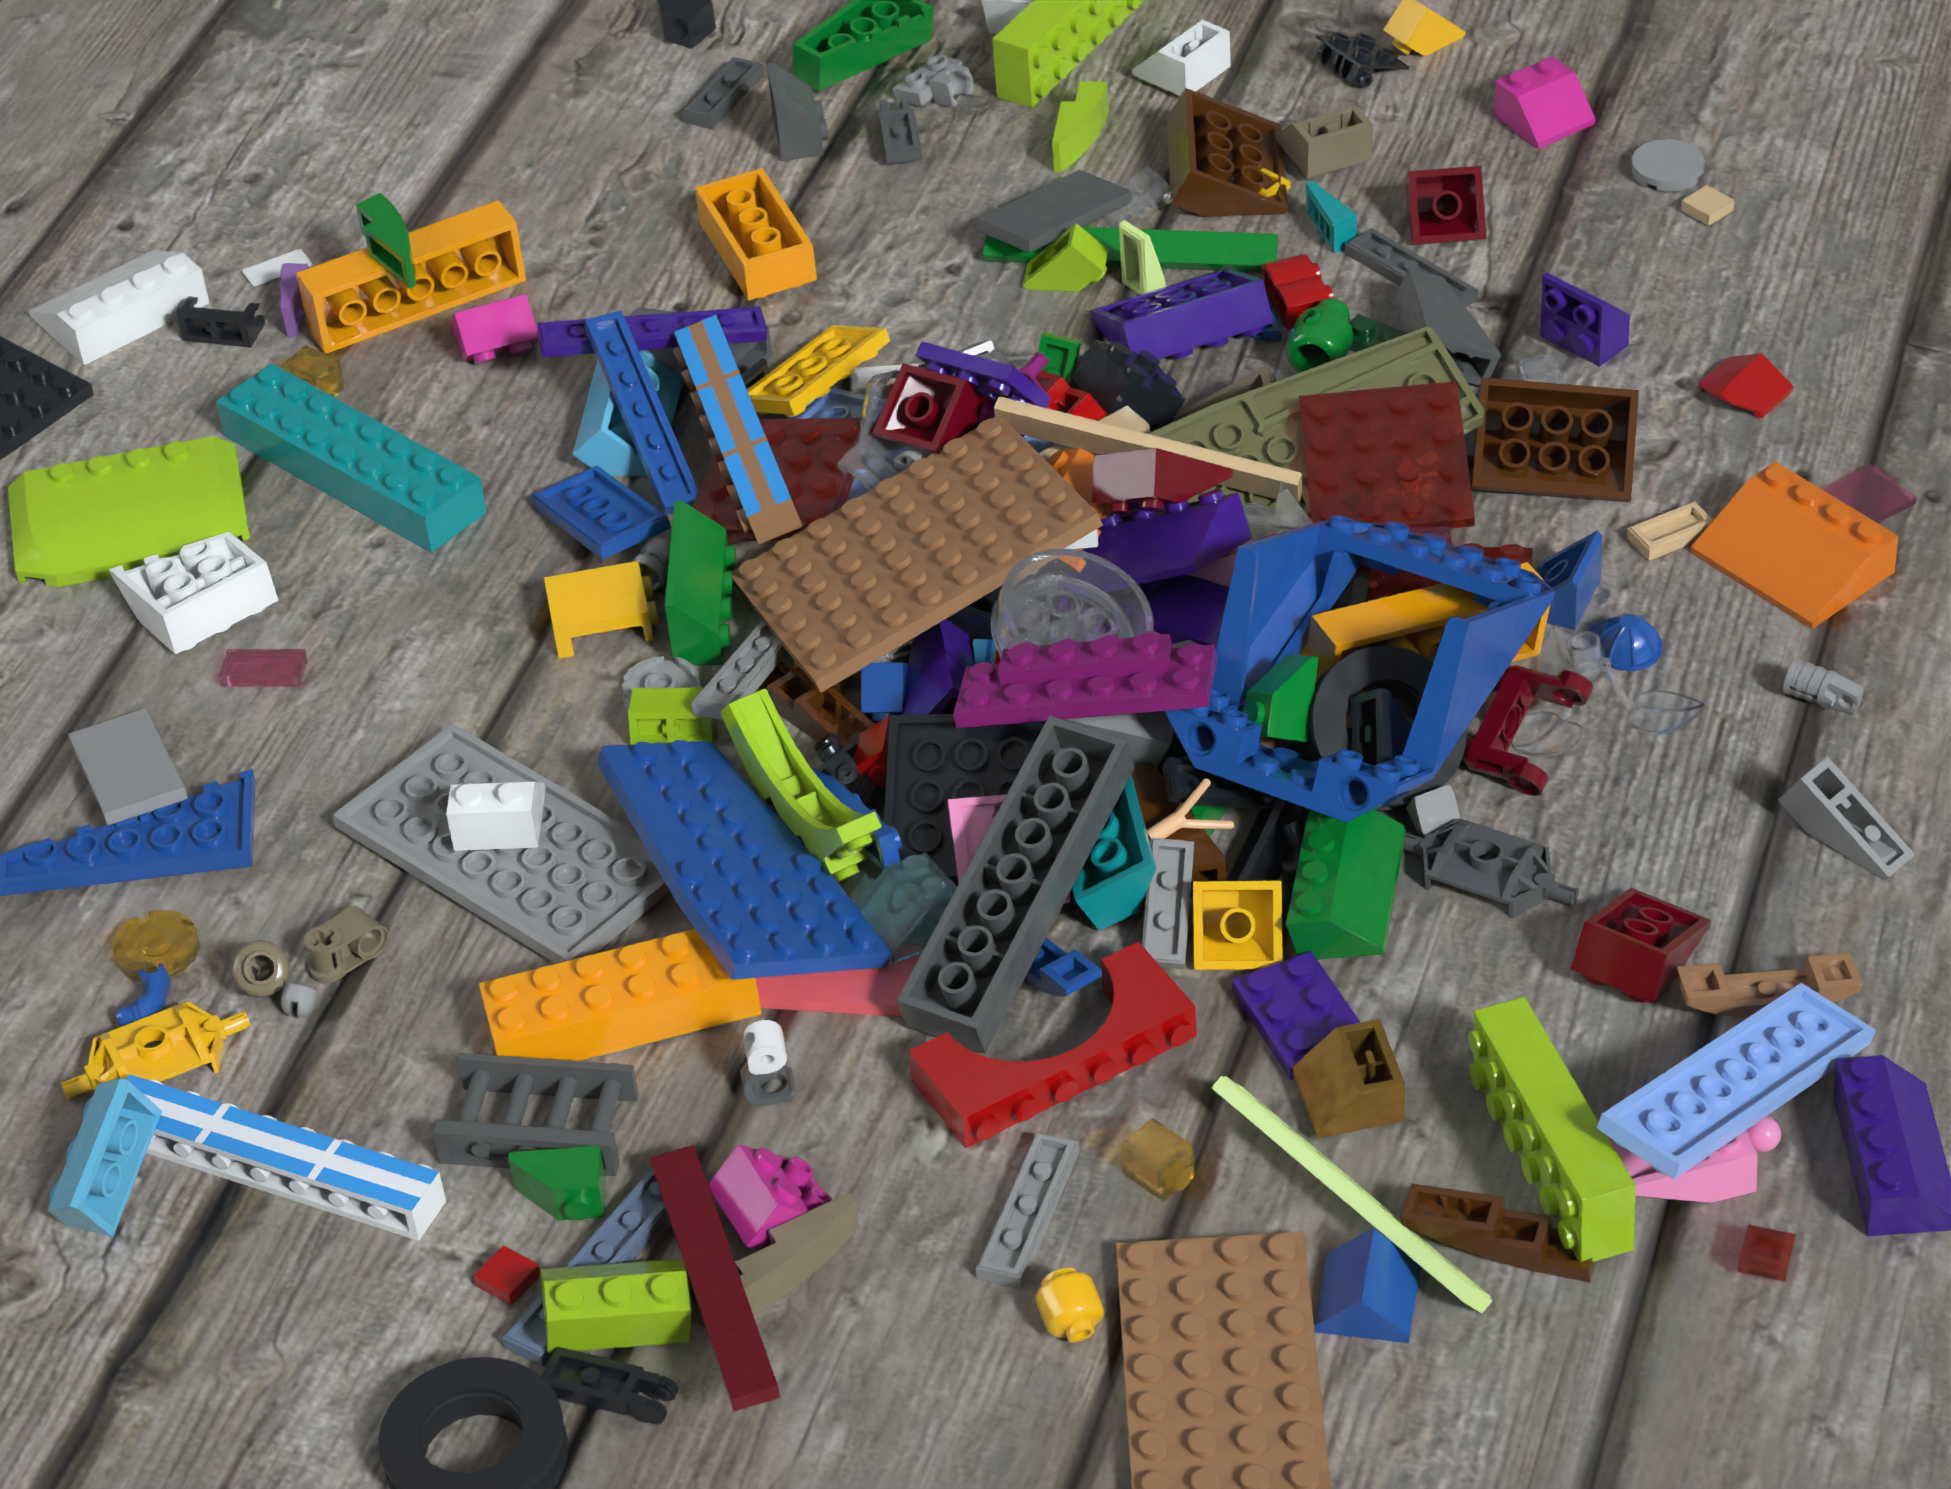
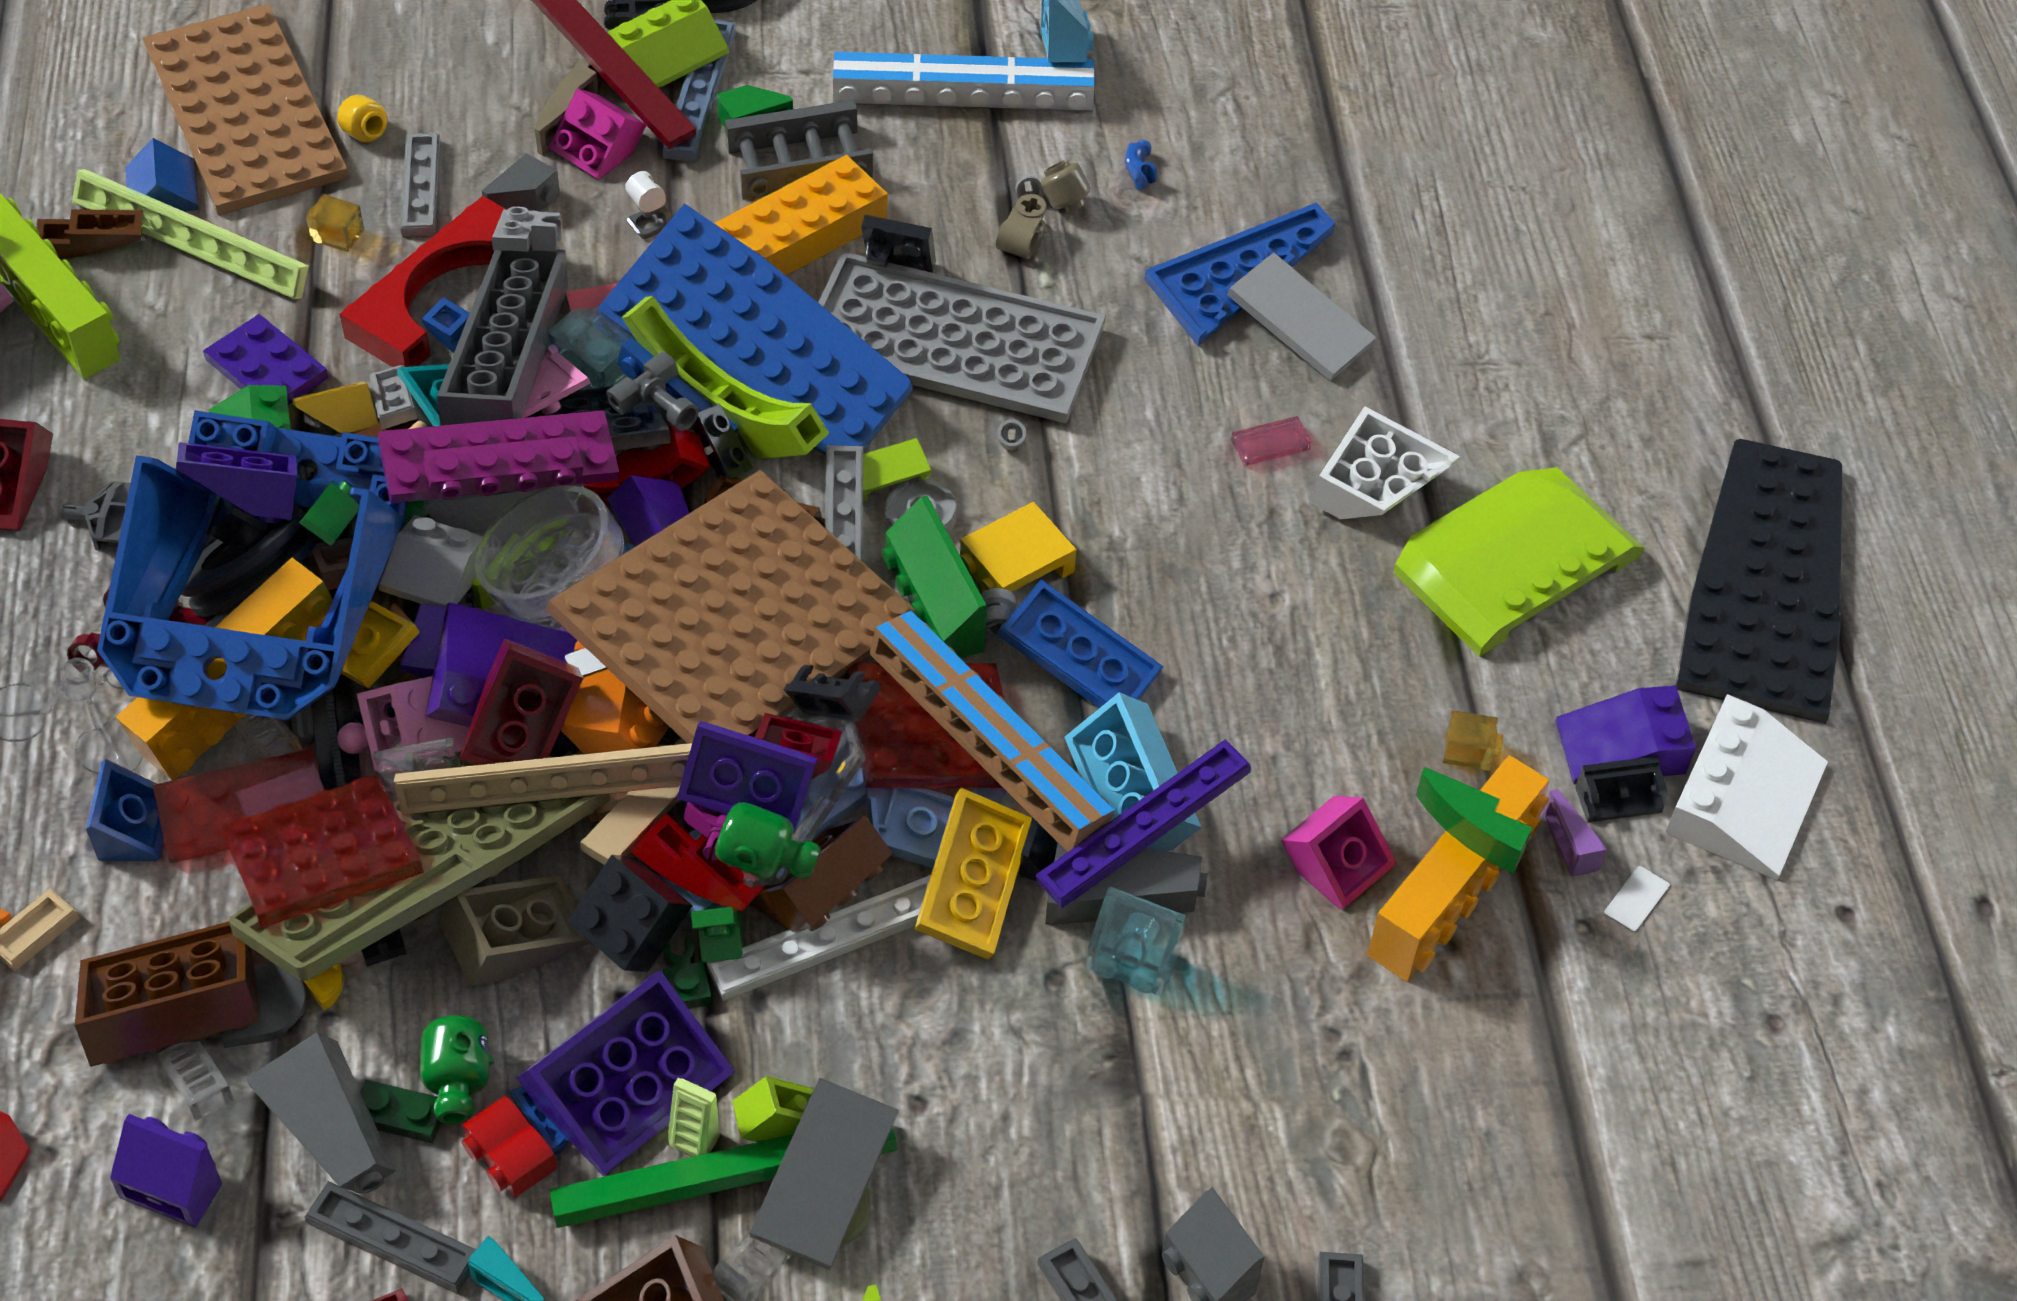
camera: 150 degrees right, 10 degrees up
yellow plate [61,1002,251,1100] -> none
clear yellow tile [112,910,200,980] -> none
teal brick [216,363,487,553] -> none
white slope [446,782,546,851] -> none
red tile [473,1245,540,1305] -> none
blue plate [584,310,701,515] -> none
light orange brick [695,168,817,301] -> none
pearl gold slope [1292,1019,1405,1139] -> none
blue piece [1585,612,1663,671] -> none
none -> dark purple slope [176,442,297,523]
none -> dark grey slope [482,153,560,212]
none -> light grey plate [492,206,562,252]
none -> dark grey bar [606,351,699,430]
none -> green piece [715,802,821,880]
none -> black hinge [783,664,881,722]
none -> black hinge [861,215,936,273]
none -> light grey hinge [997,419,1026,451]
none -> clear light blue slope [1086,886,1186,997]
none -> dark purple slope [1555,685,1696,784]

